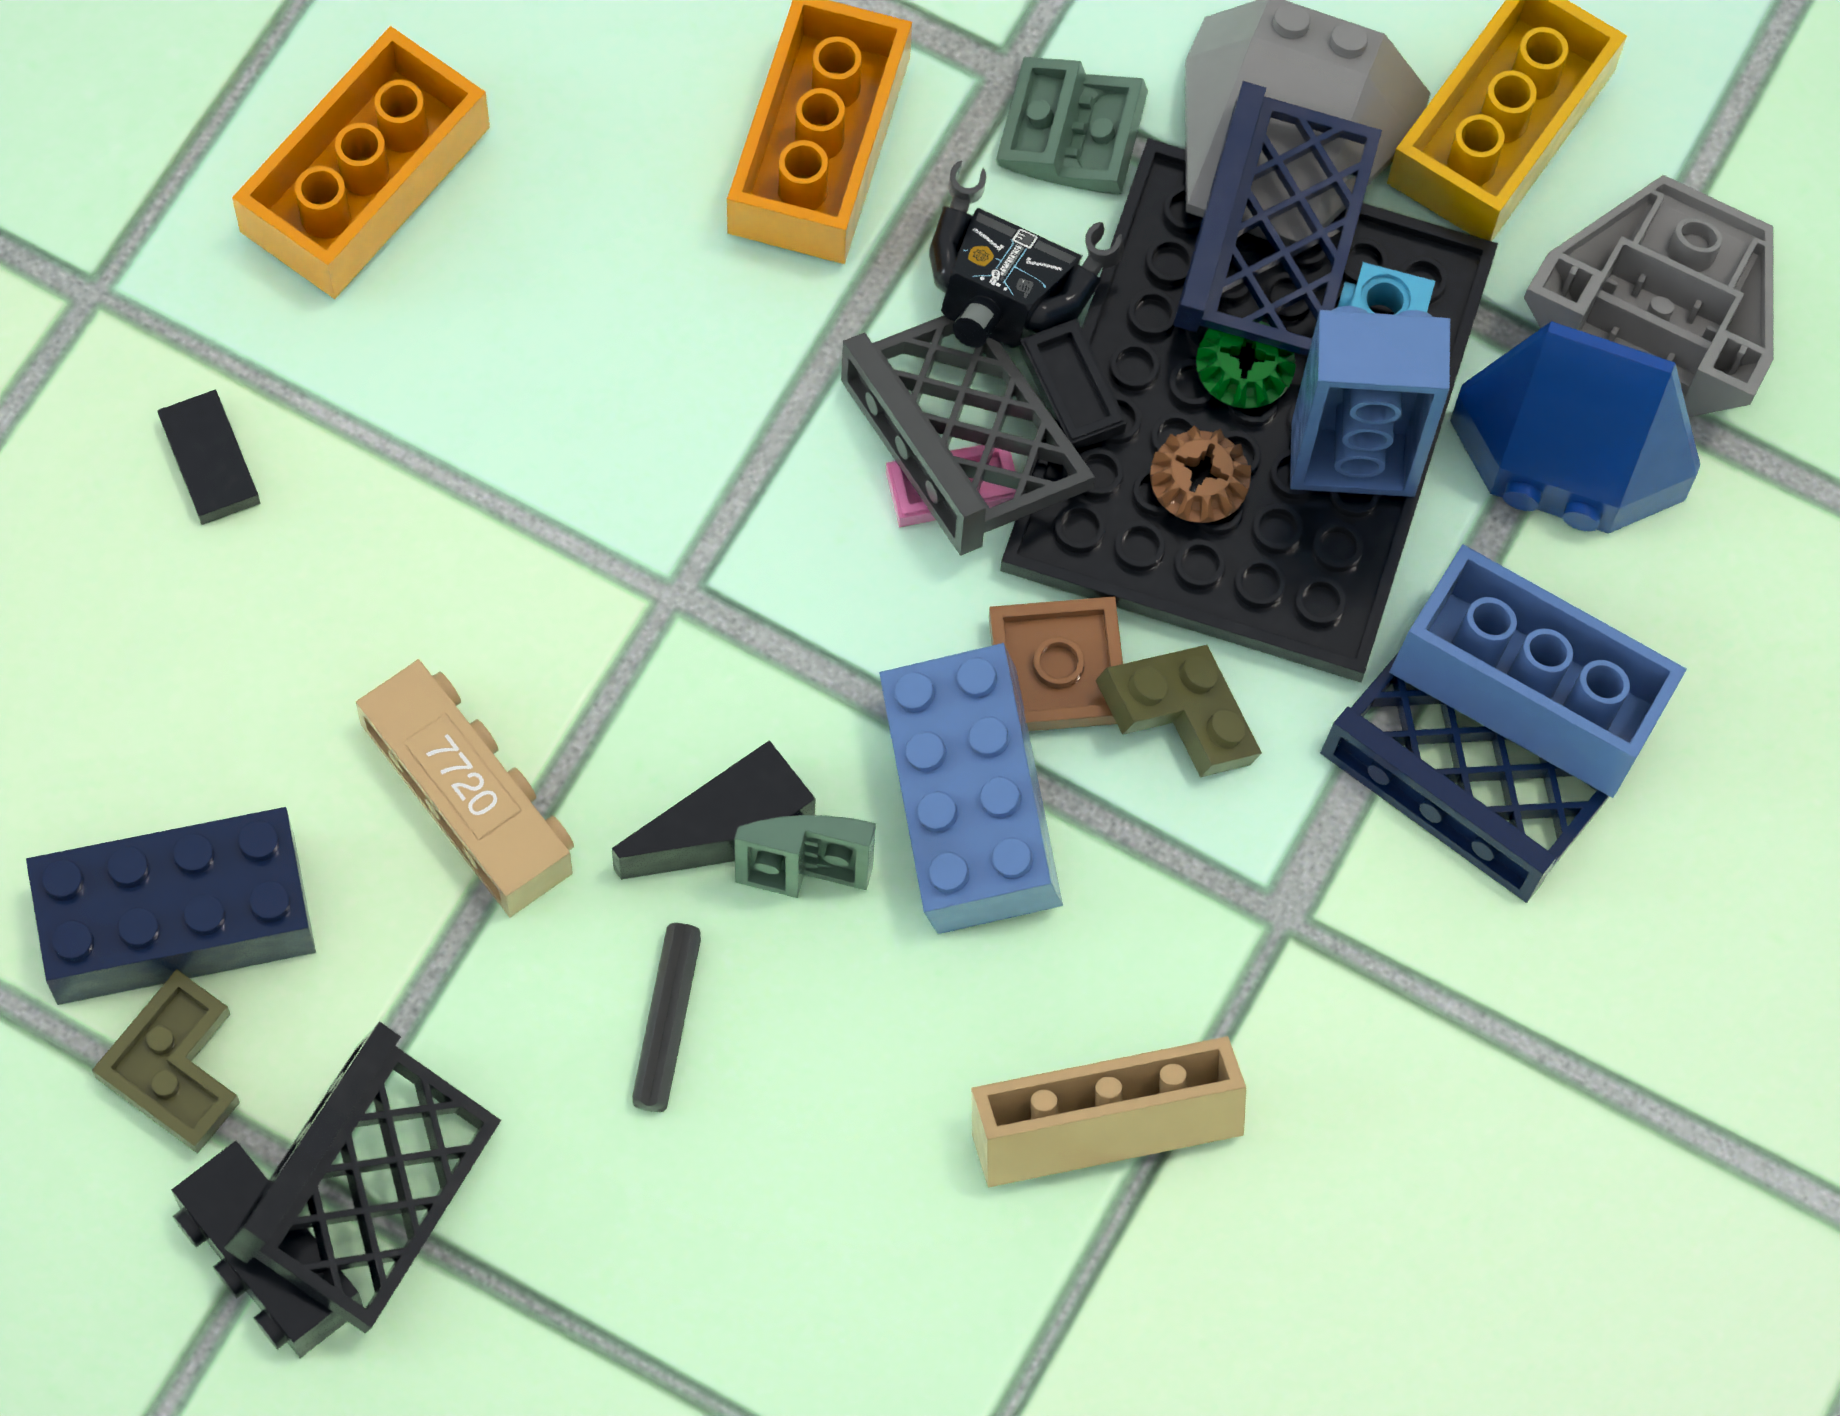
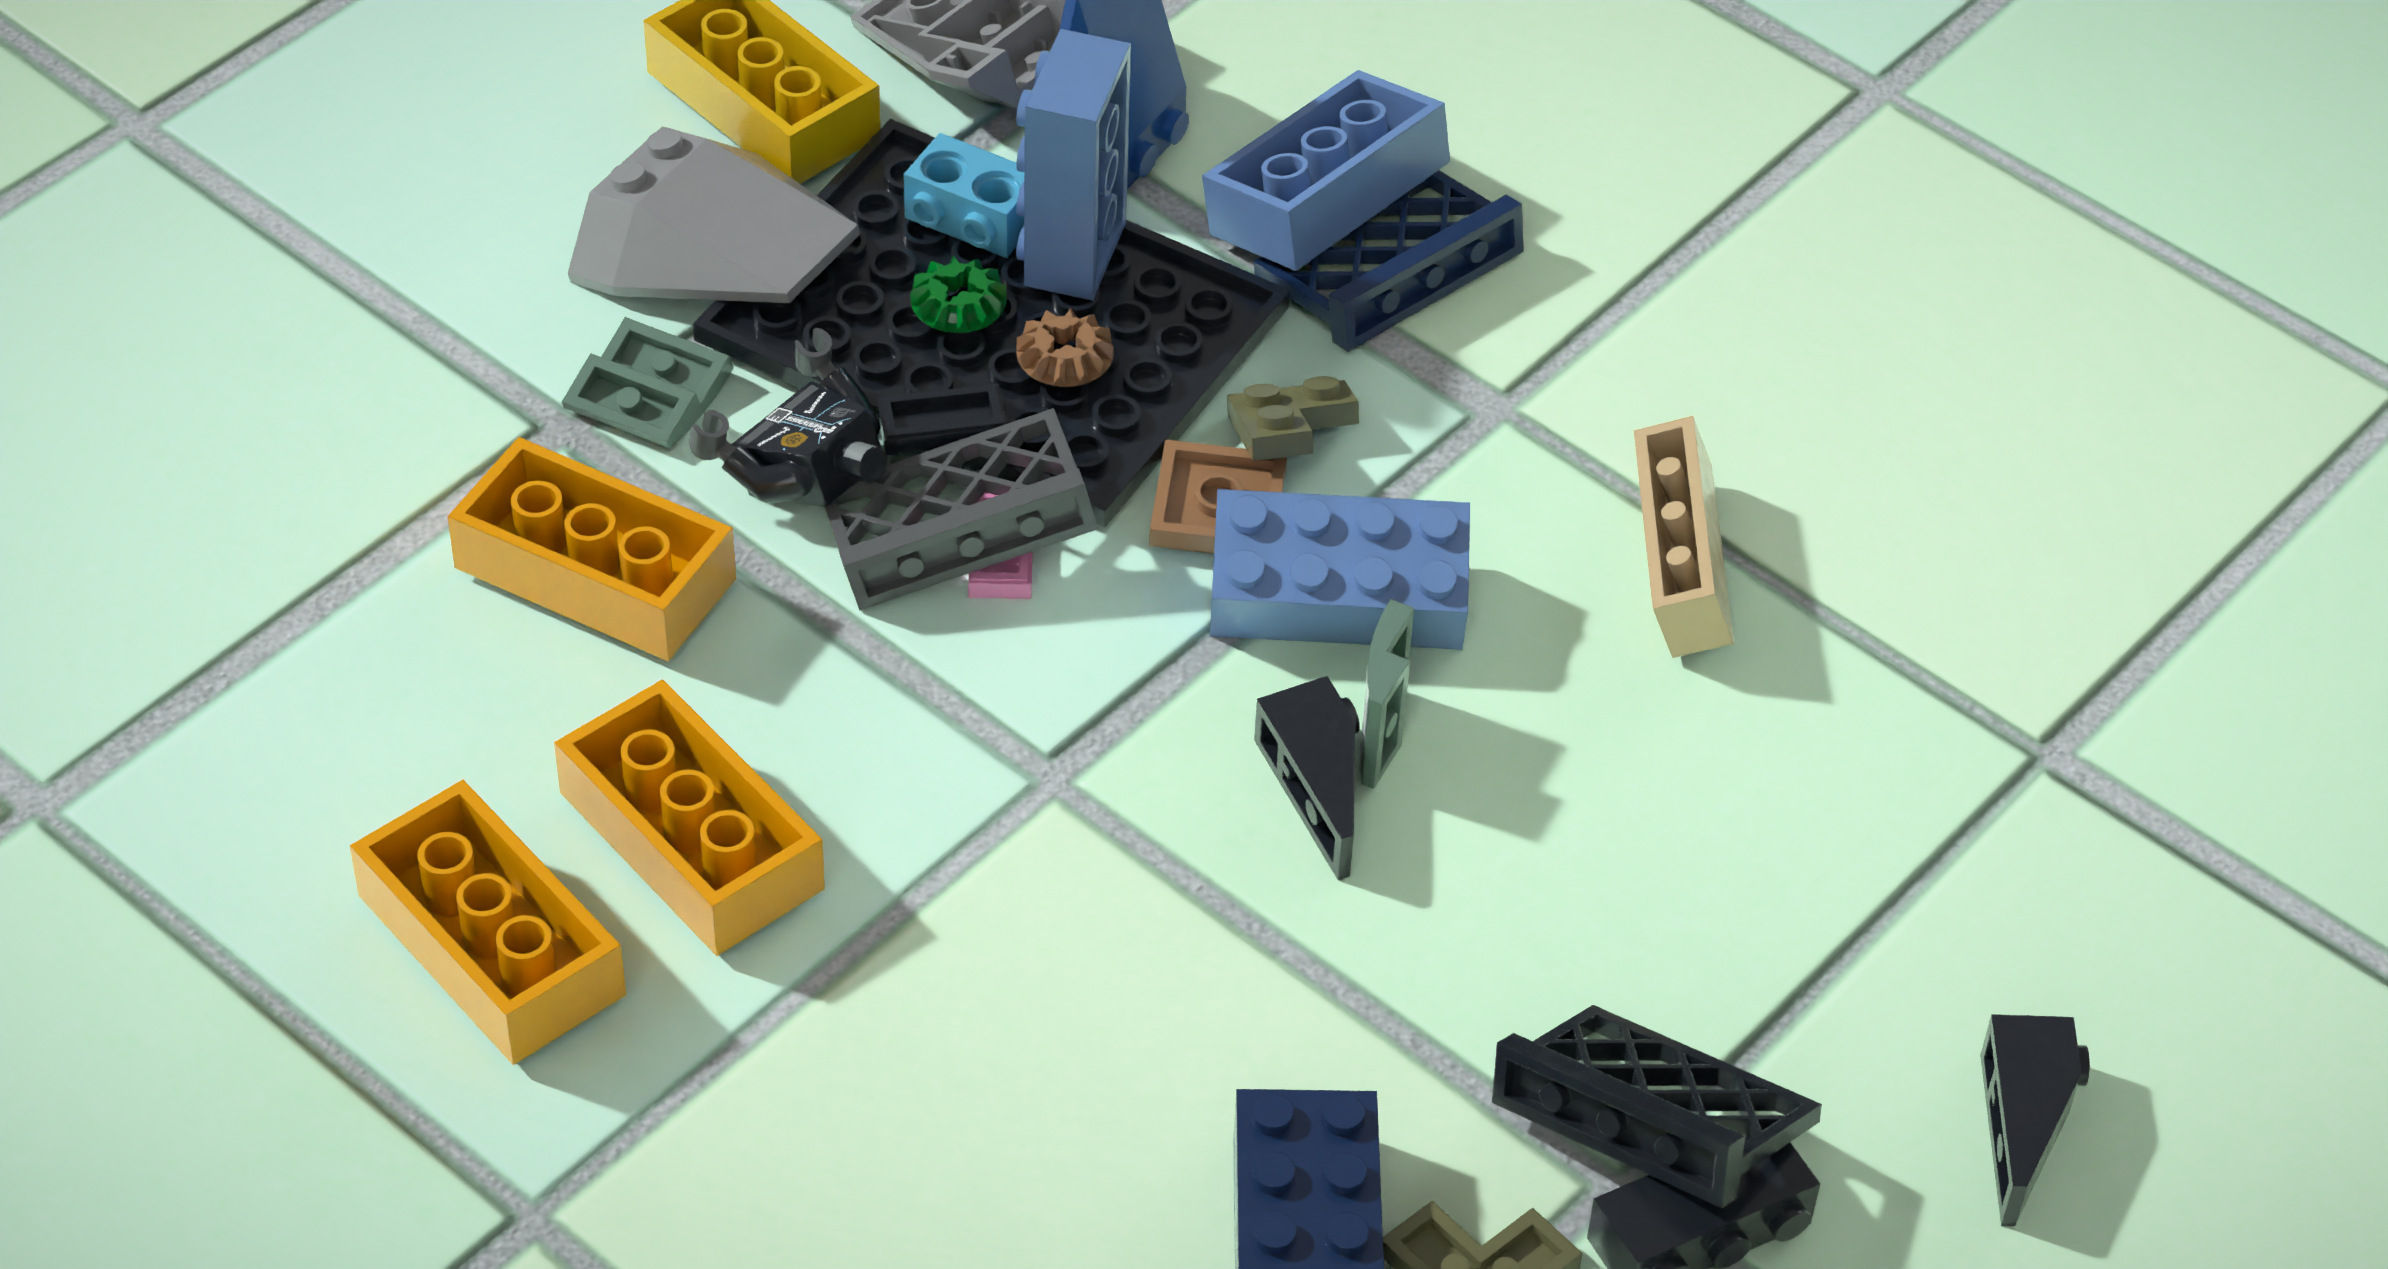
camera: 75 degrees left, 20 degrees down
black tile [157,389,261,525] -> none
tan brick [355,659,574,918] -> none
dark grey axle [632,923,701,1112] -> none
dark blue fence [1173,81,1382,356] -> none
none -> light orange brick [554,679,825,956]

